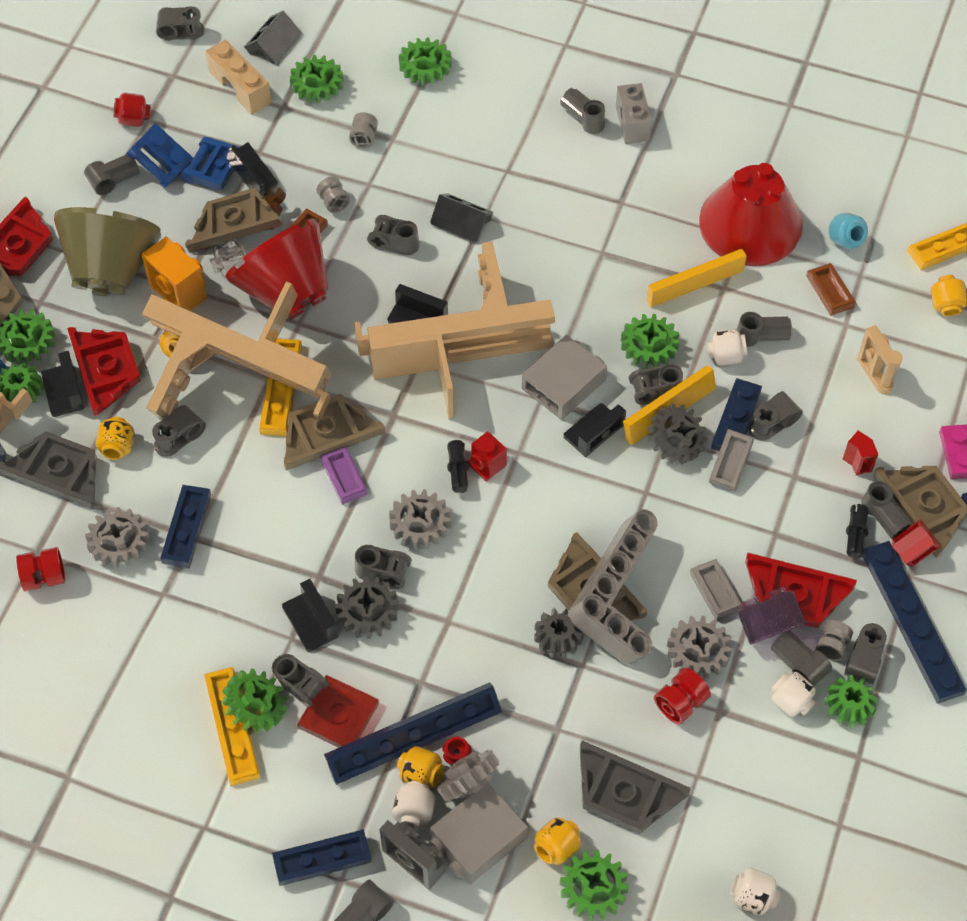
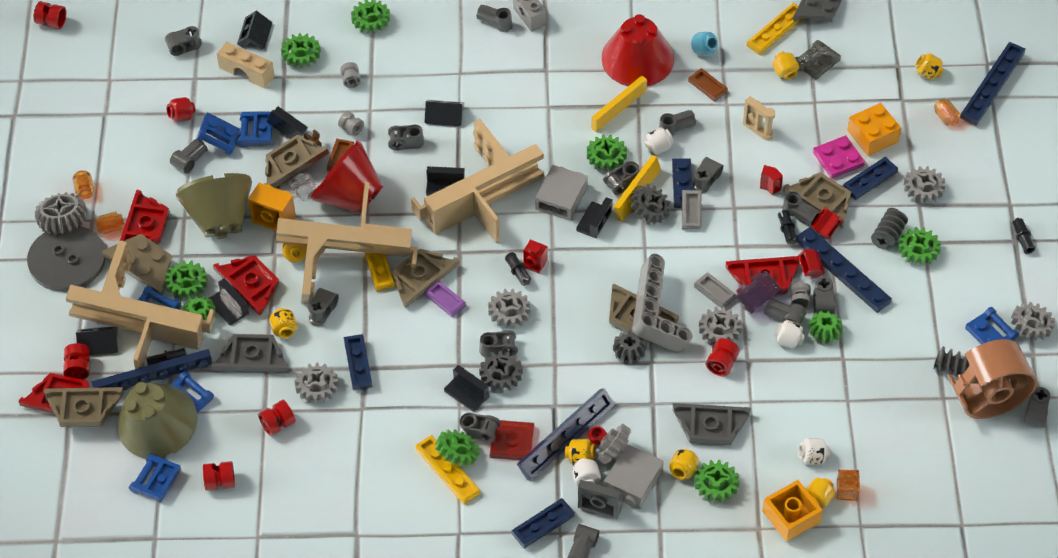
camera: 20 degrees left, 5 degrees down
none -> red piece [798,249,825,279]

